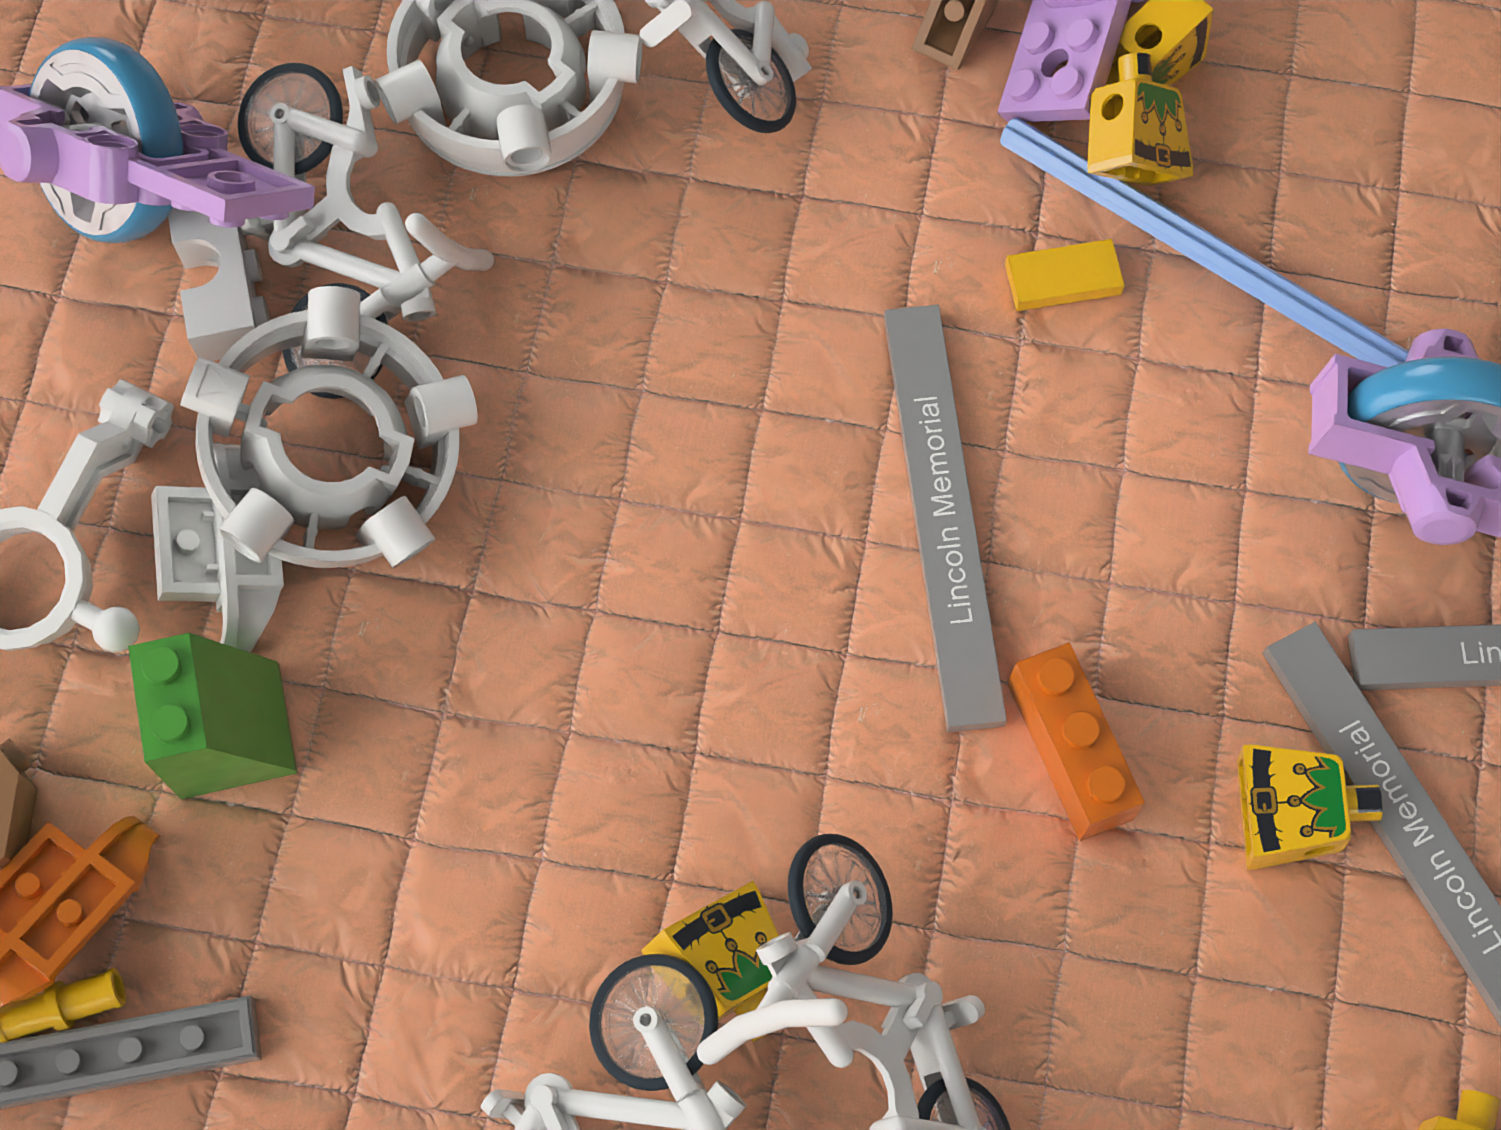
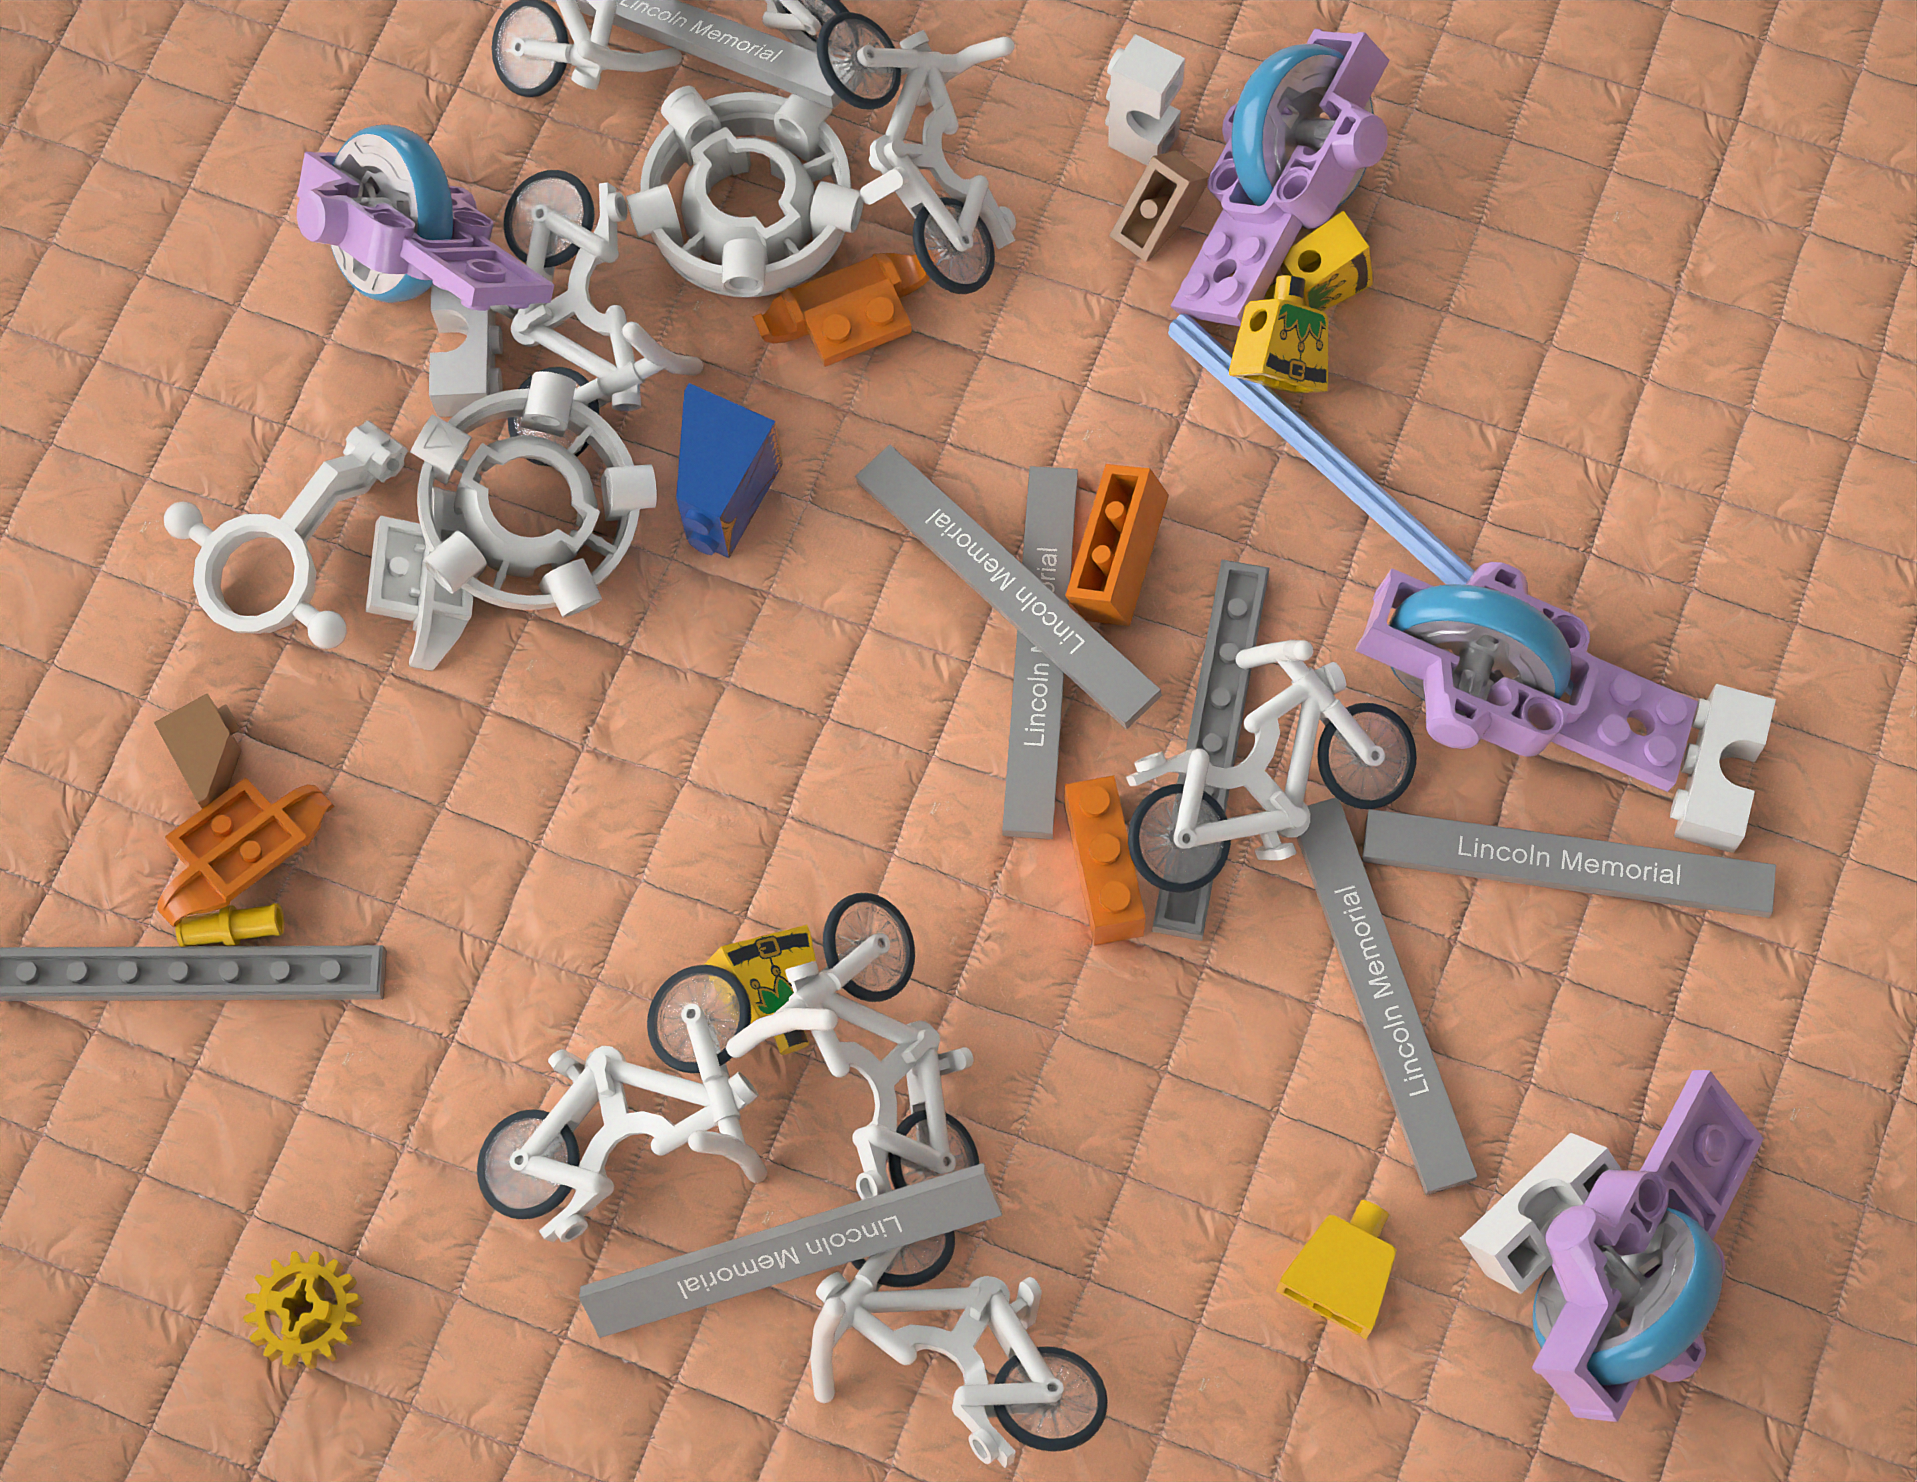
camera: 15 degrees right, 0 degrees up
bright green slope [128,633,298,799] -> none
yellow tile [1005,239,1125,311] -> none
torso [1236,744,1383,870] -> none
none -> blue slope [676,383,783,558]
none -> orange plate [752,249,934,367]
none -> light grey tile [855,444,1162,730]
none -> orange brick [1065,464,1169,626]
none -> piece [1126,640,1417,893]
none -> light grey tile [1152,559,1270,941]

